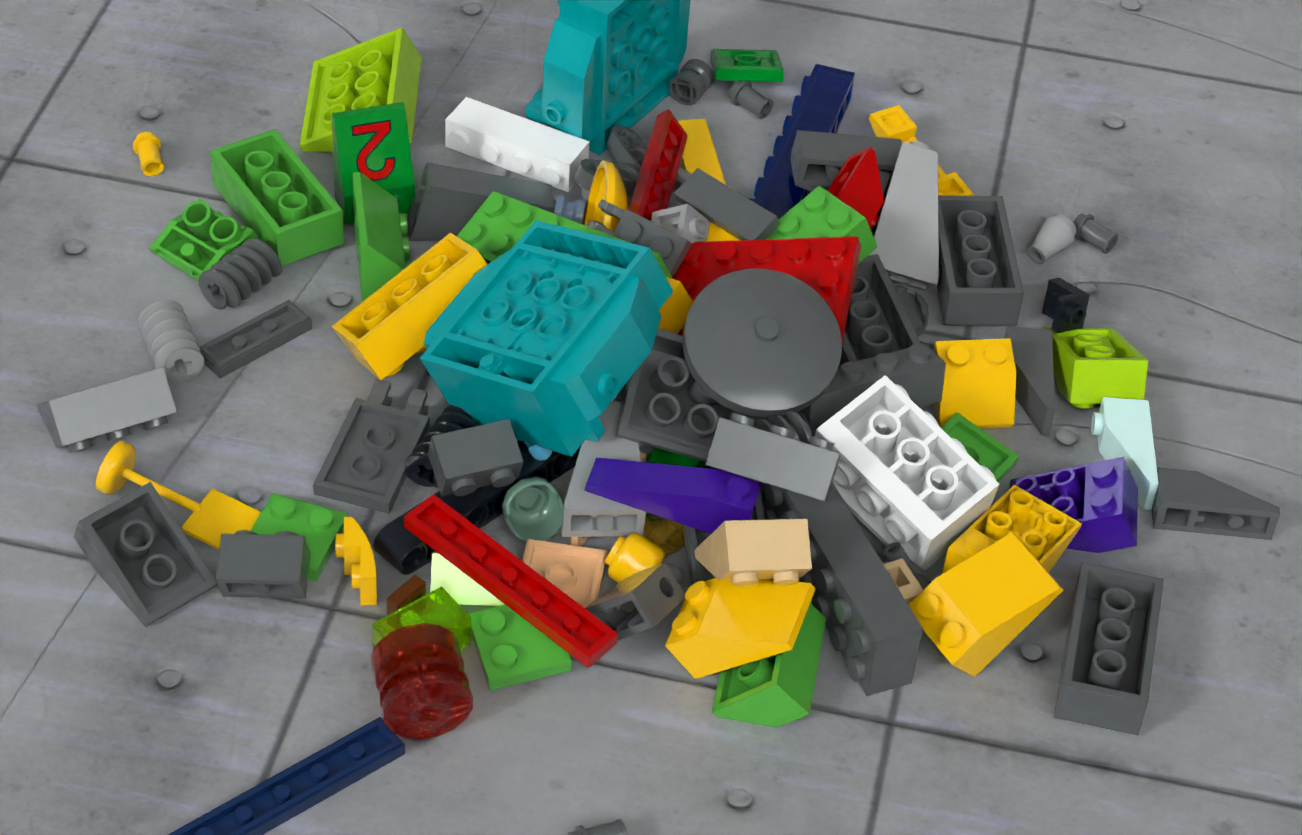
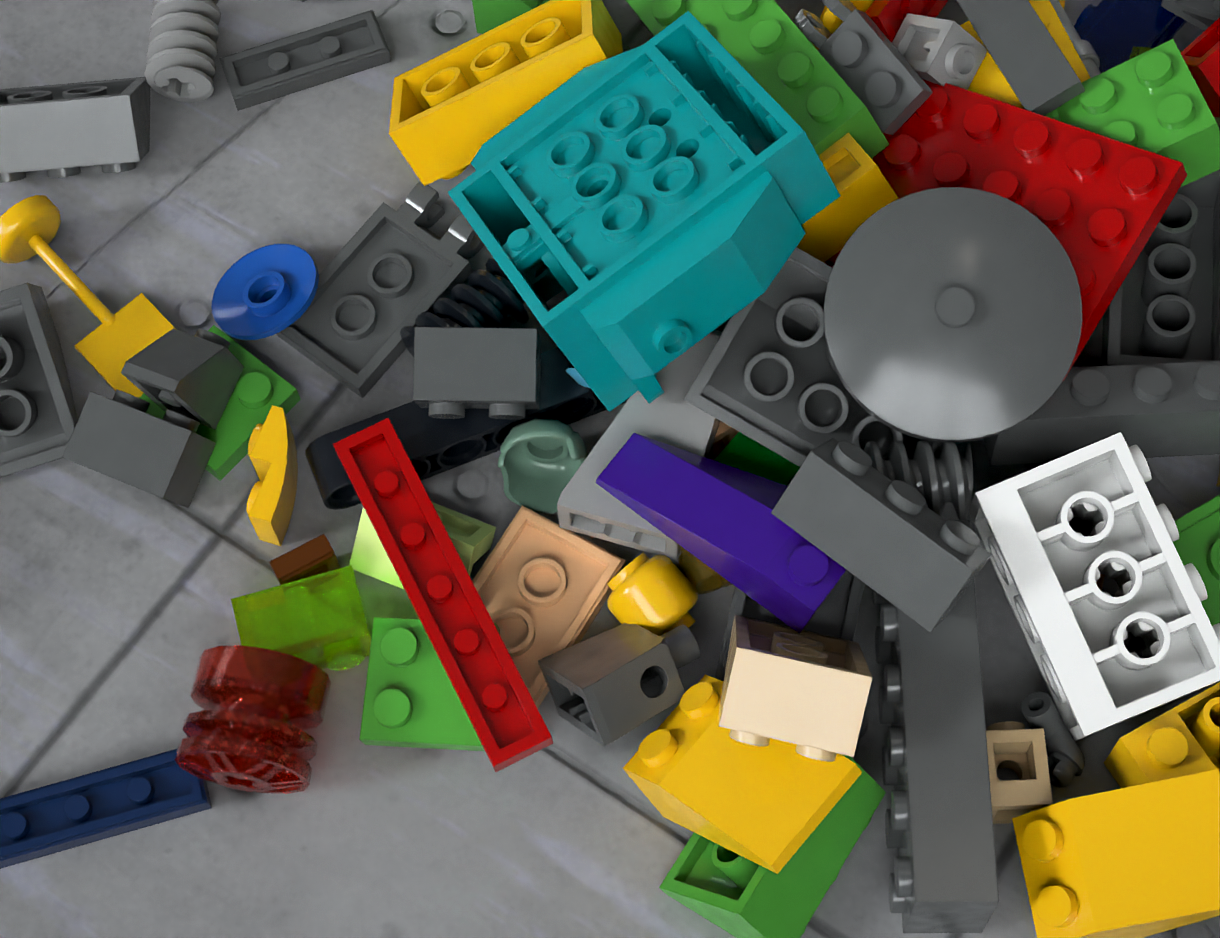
camera: 30 degrees right, 20 degrees up
none -> dark grey slope [121,328,244,430]
none -> blue dish [211,244,319,340]

